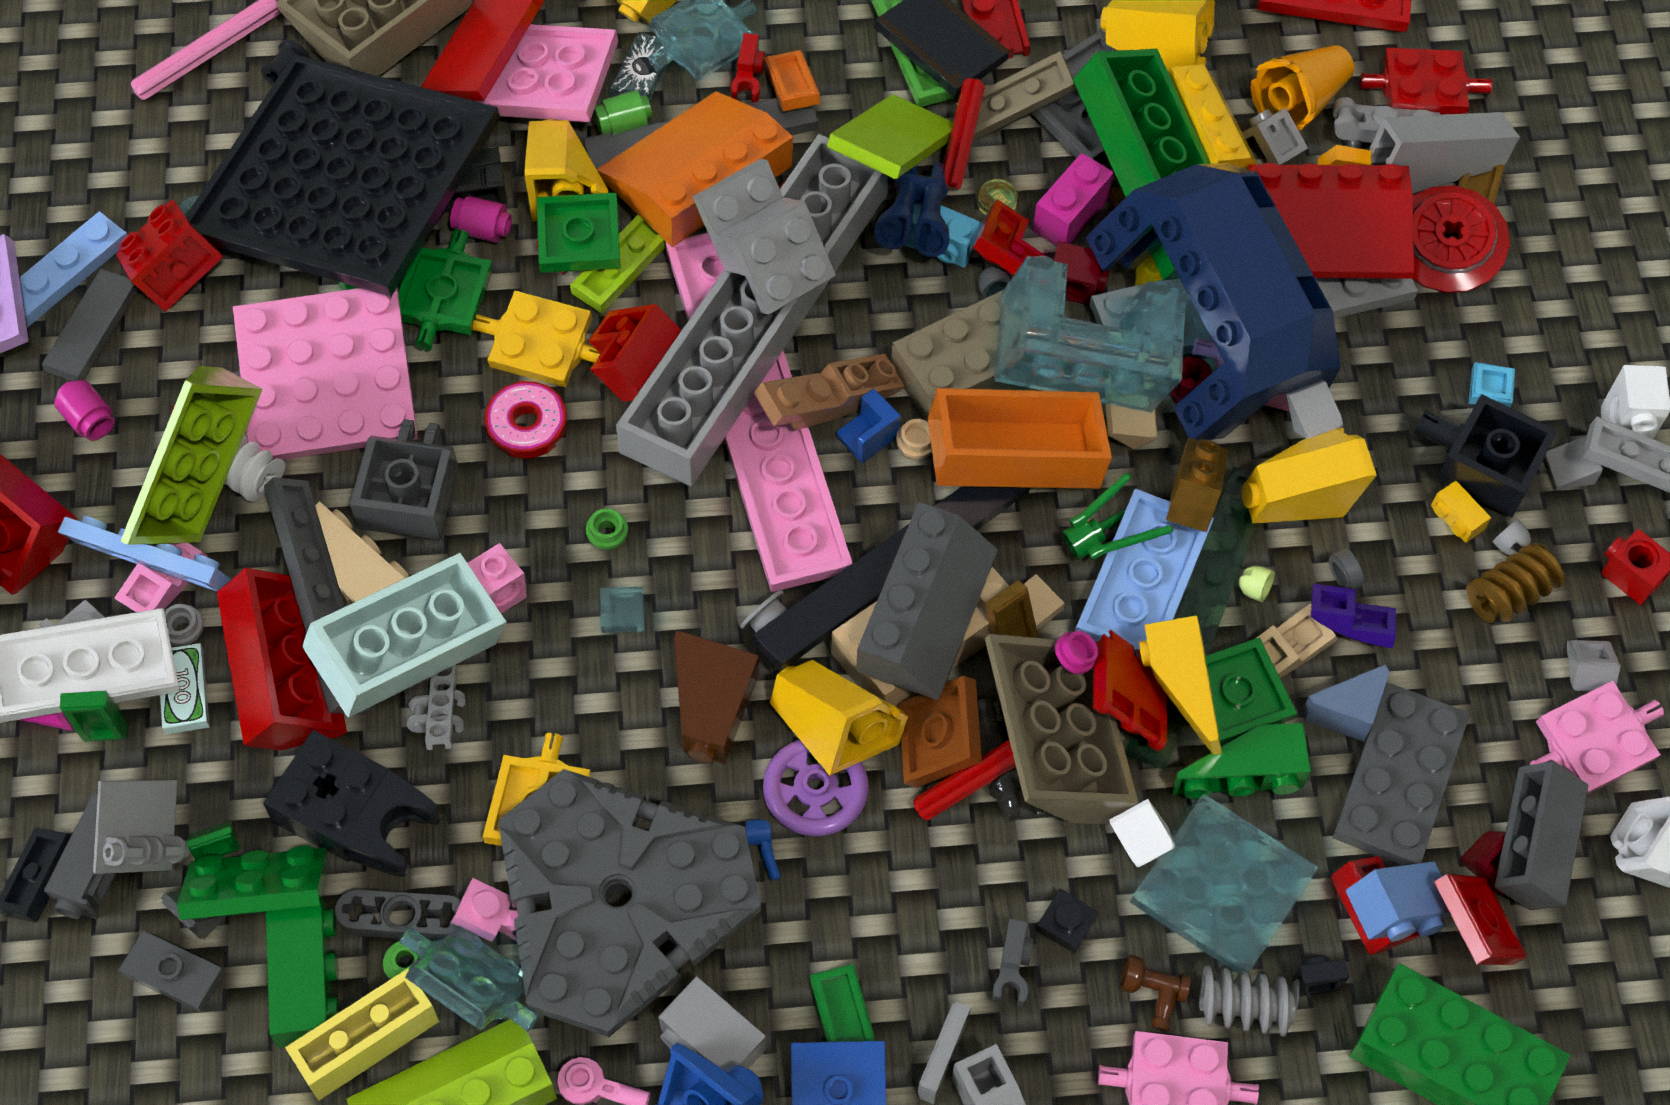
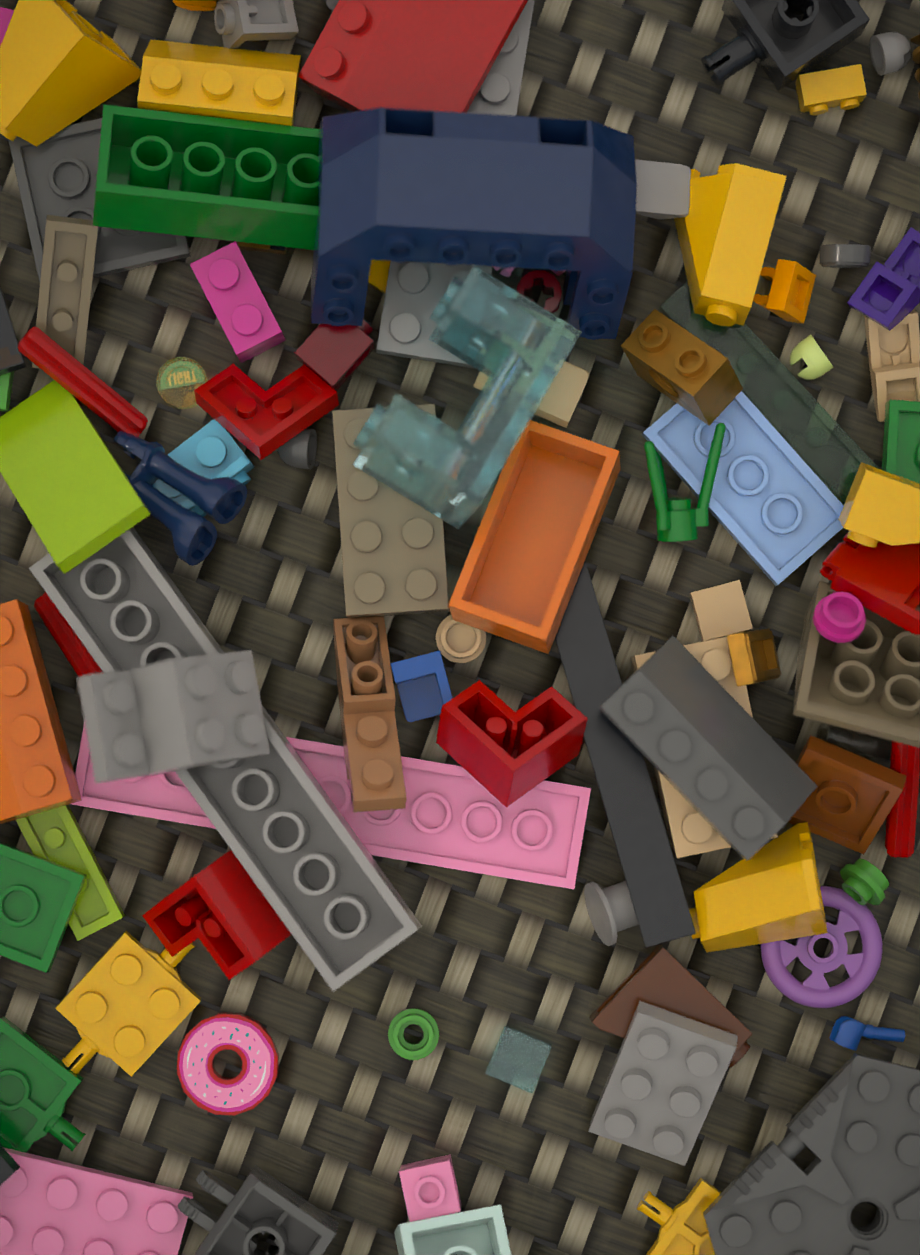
camera: 60 degrees left, 25 degrees up
none -> red brick [436,680,588,808]
none -> light grey plate [588,1001,738,1166]
none -> light orange tile [753,259,816,324]
none -> bright green plate [840,858,889,905]

